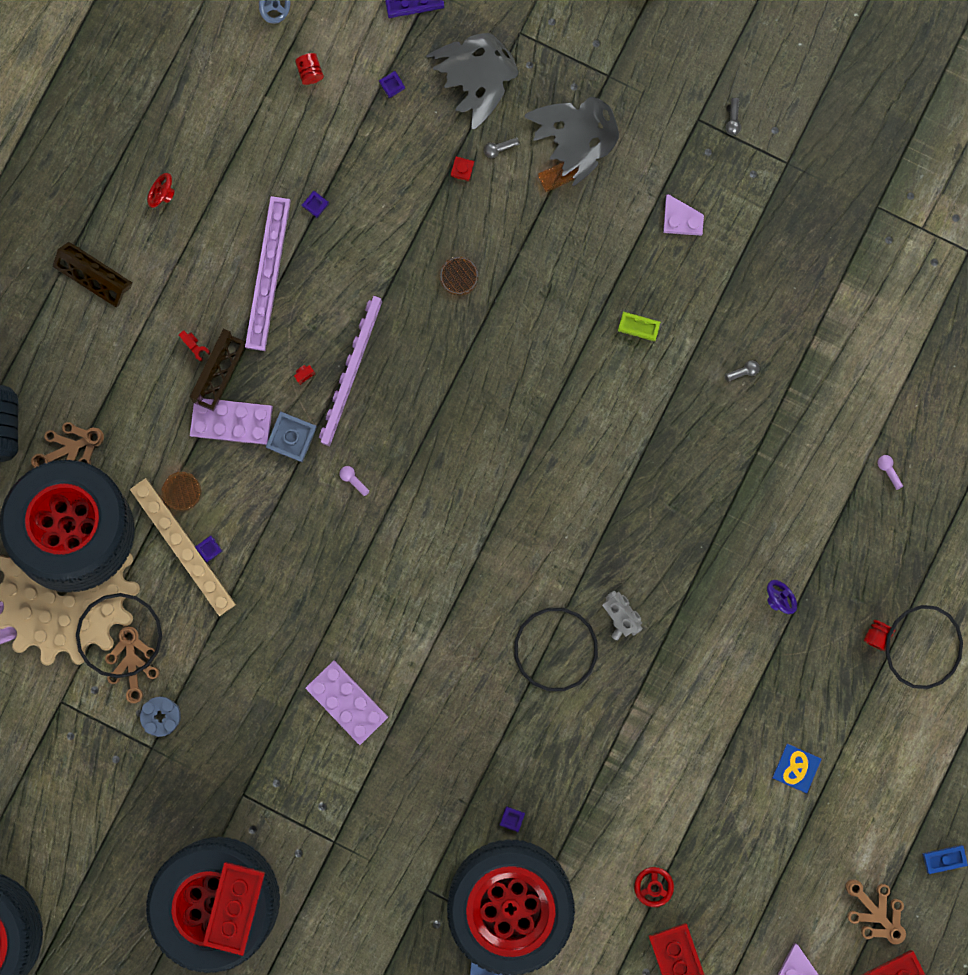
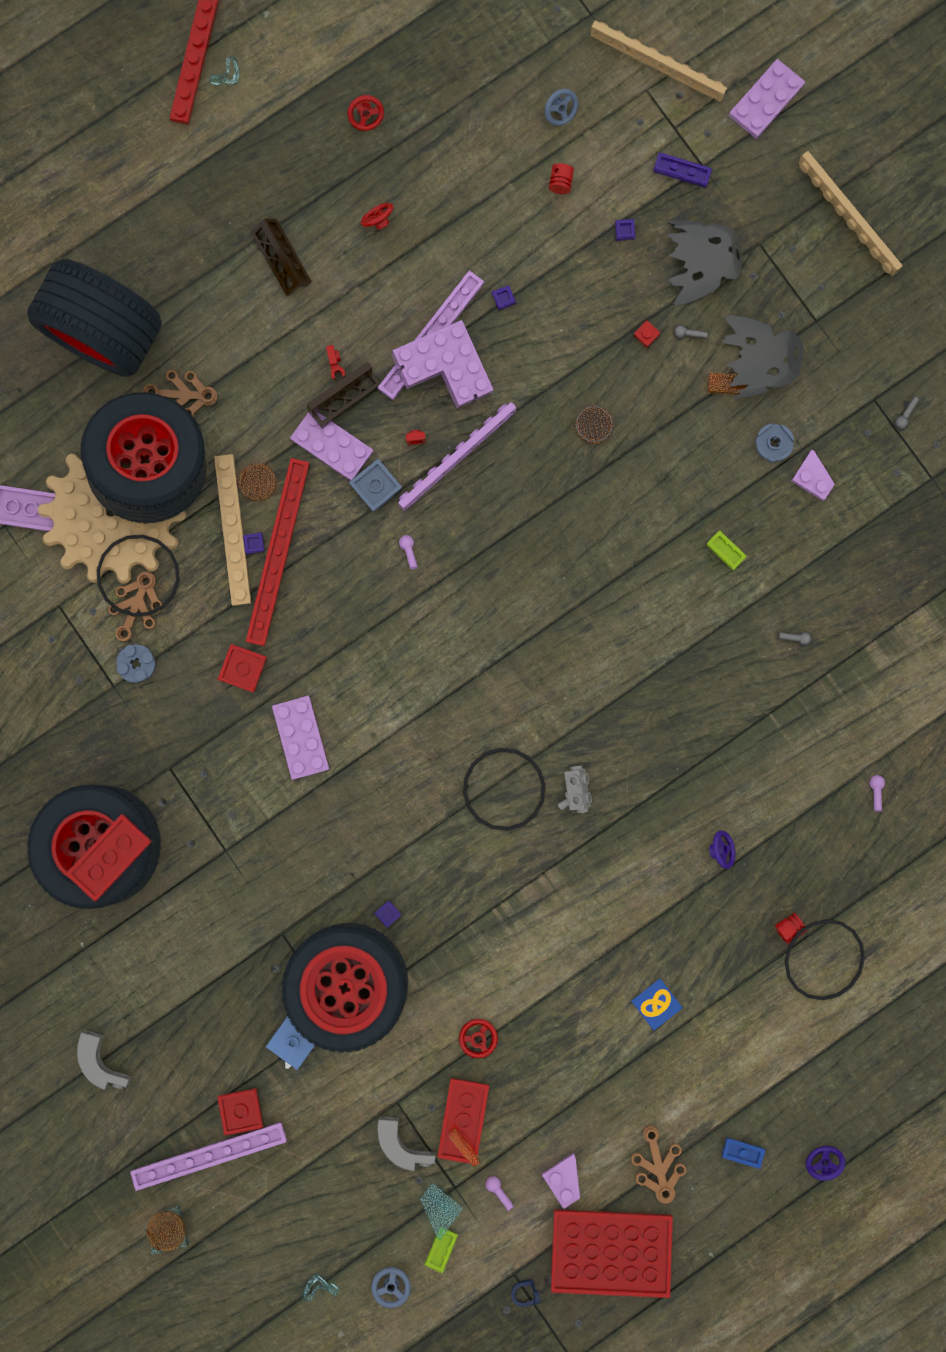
camera: 25 degrees right, 0 degrees up
none -> red plate [217,644,267,693]
none -> red plate [245,458,310,647]
none -> red piece [347,95,384,131]
none -> lavender piece [391,320,493,409]
none -> sand blue plate [755,424,794,463]

